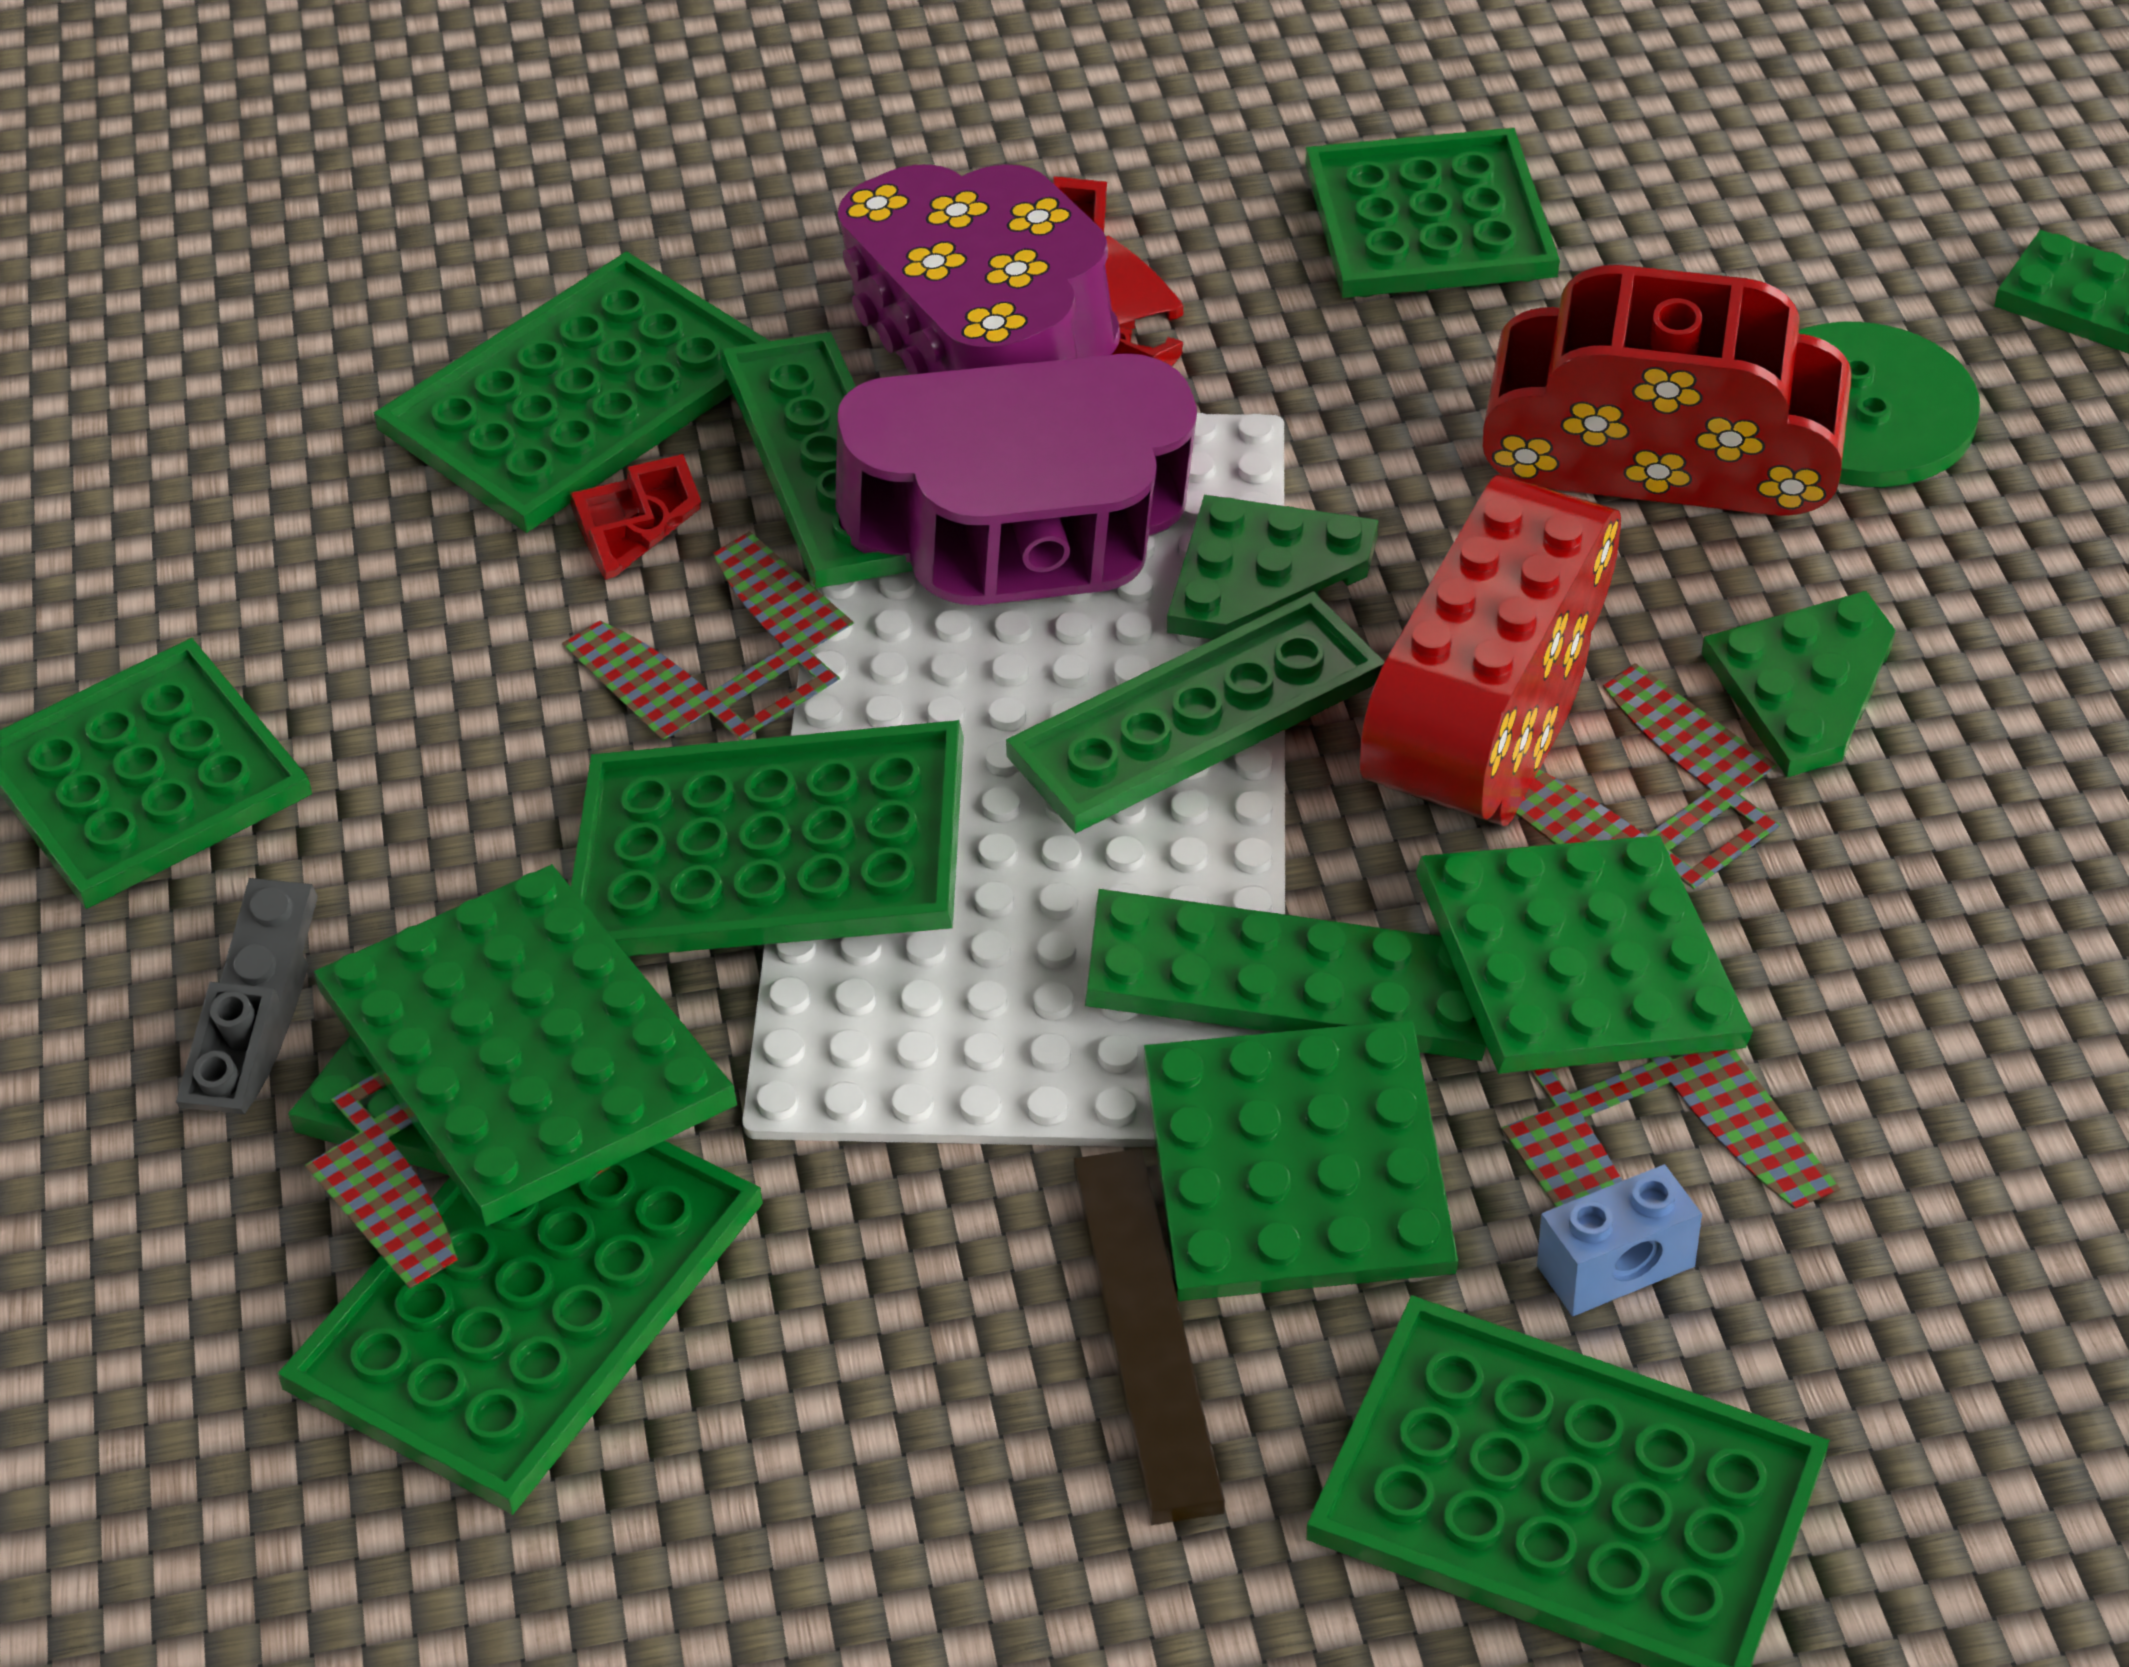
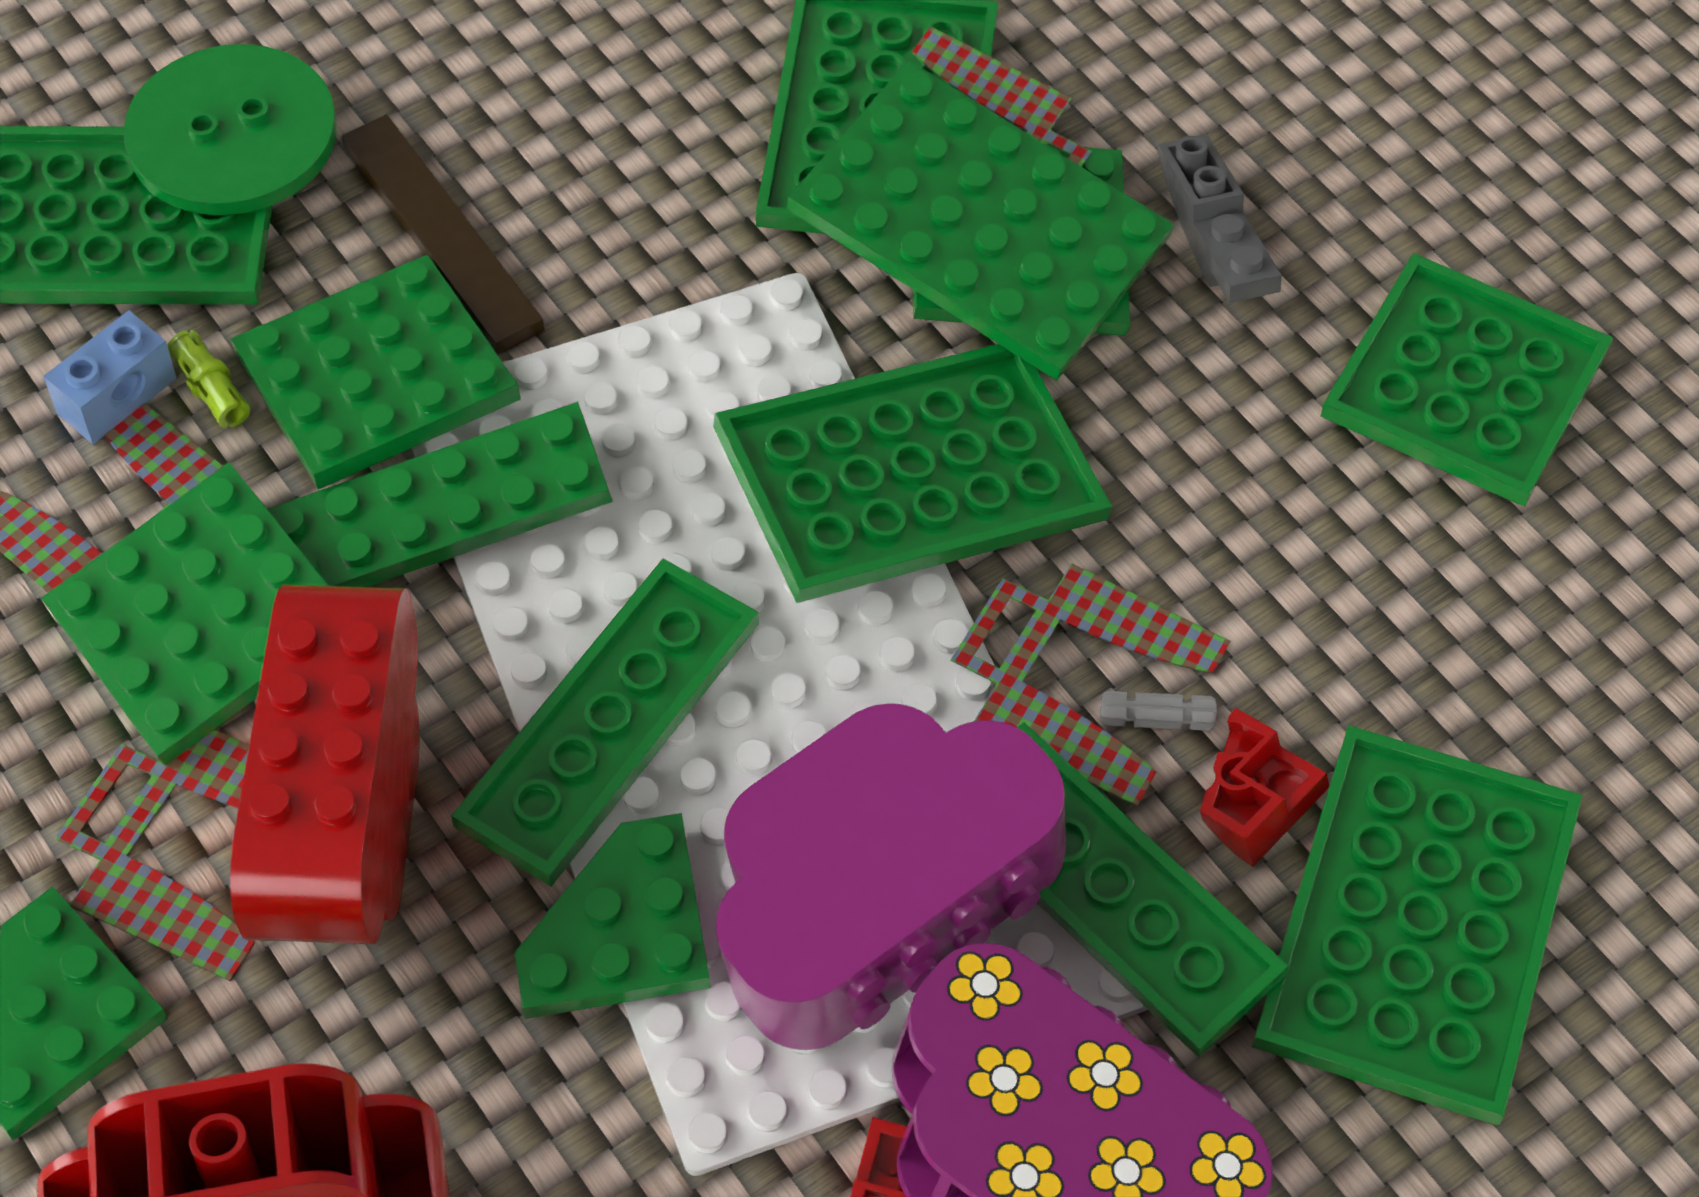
camera: 155 degrees right, 10 degrees up
none -> green plate [124,44,337,215]
none -> lime pin [167,330,251,428]
none -> light grey axle [1100,691,1217,731]

